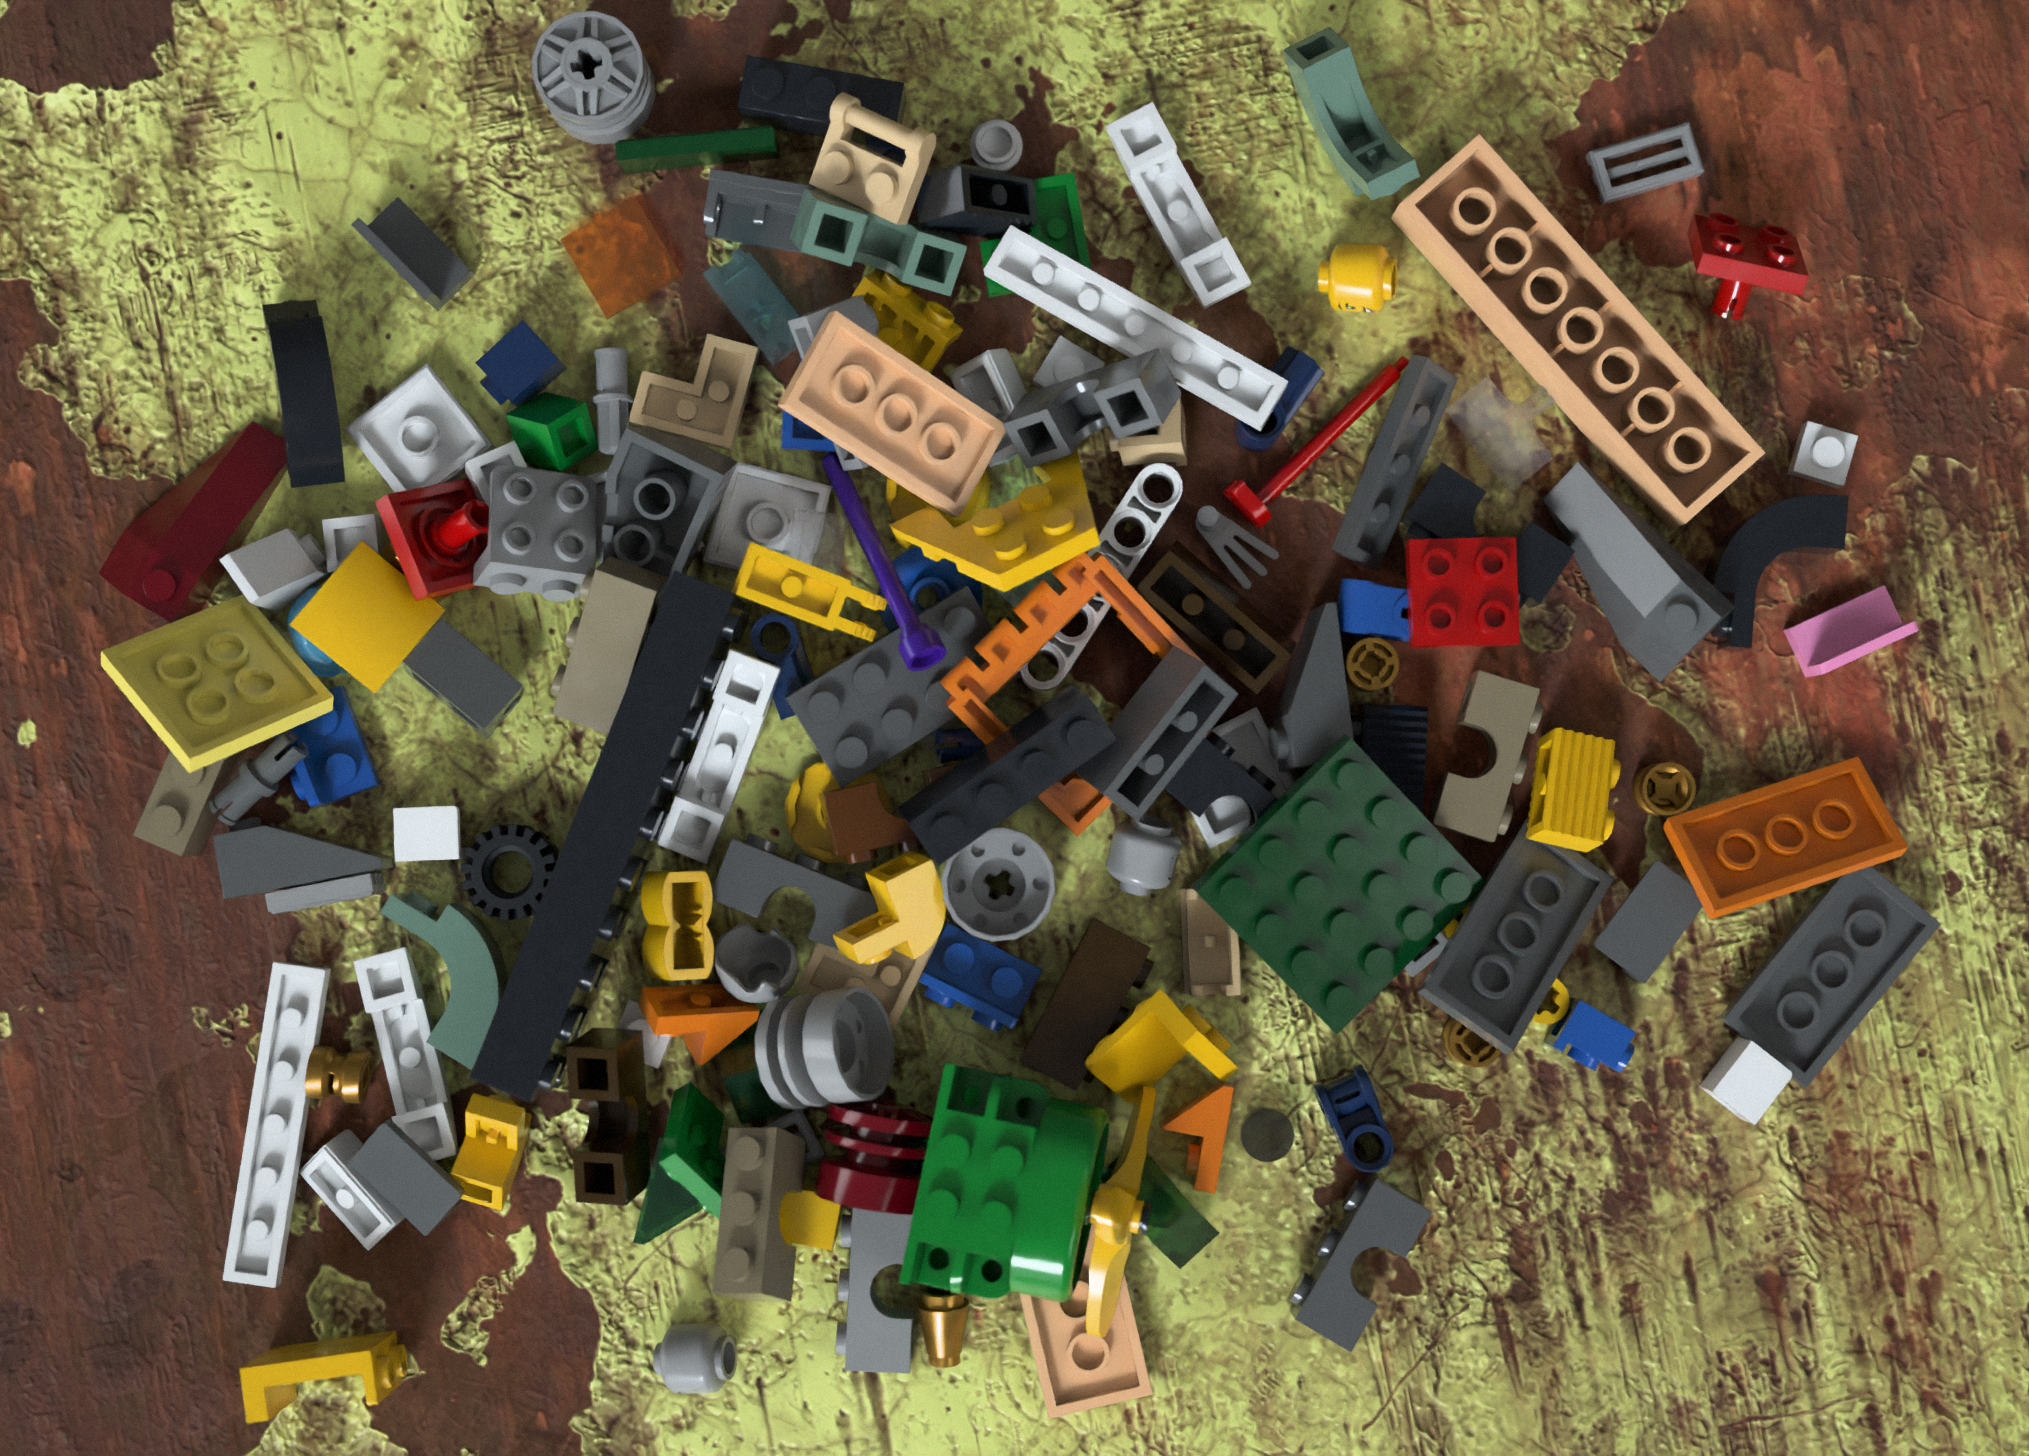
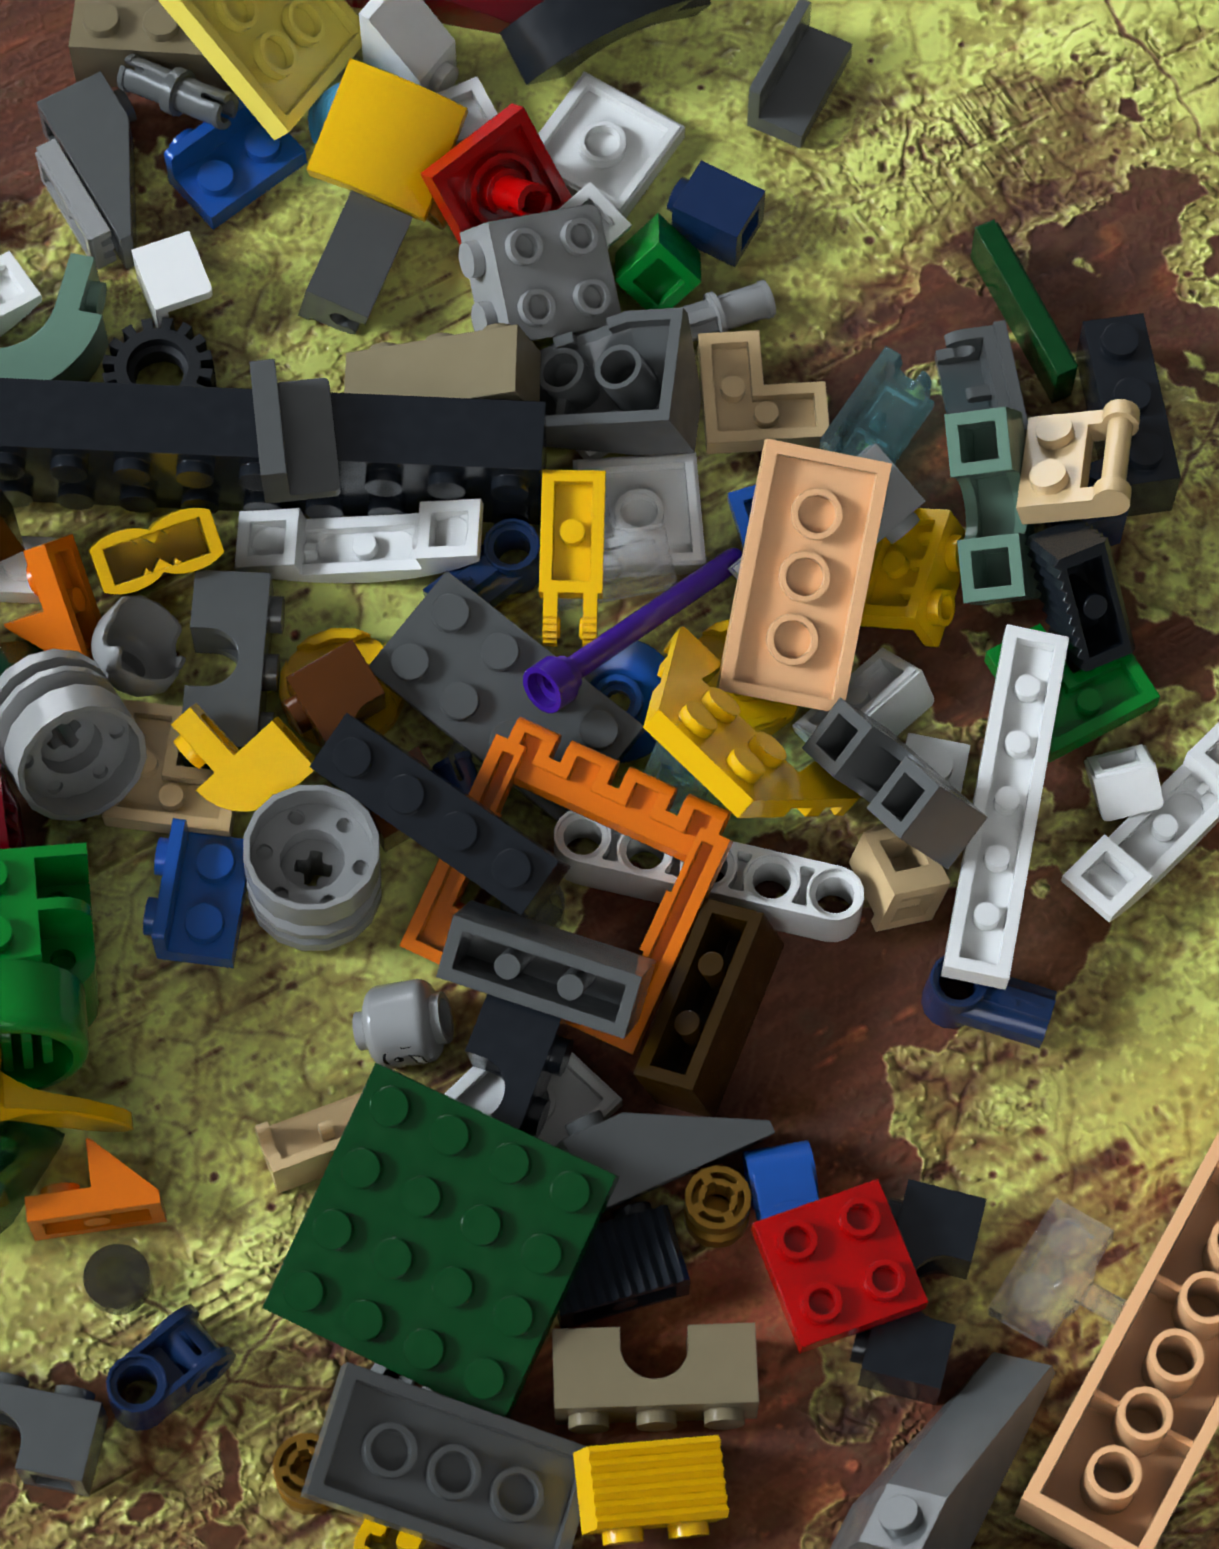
camera: 70 degrees right, 20 degrees down
light grey wheel [532,11,655,145] -> none
clear orange piece [560,196,682,320] -> none
white plate [970,119,1023,172] -> none
dark brown brick [1019,917,1154,1091] -> none
yellow bracket [1085,988,1239,1103] -> none
light grey piece [1196,506,1279,589] -> none
red piece [1221,356,1409,529] -> none
yellow head [1318,243,1398,313] -> none
dark grey plate [1331,355,1458,571] -> none
none -> dark grey panel [249,359,341,504]
none -> white slope [1084,744,1164,821]

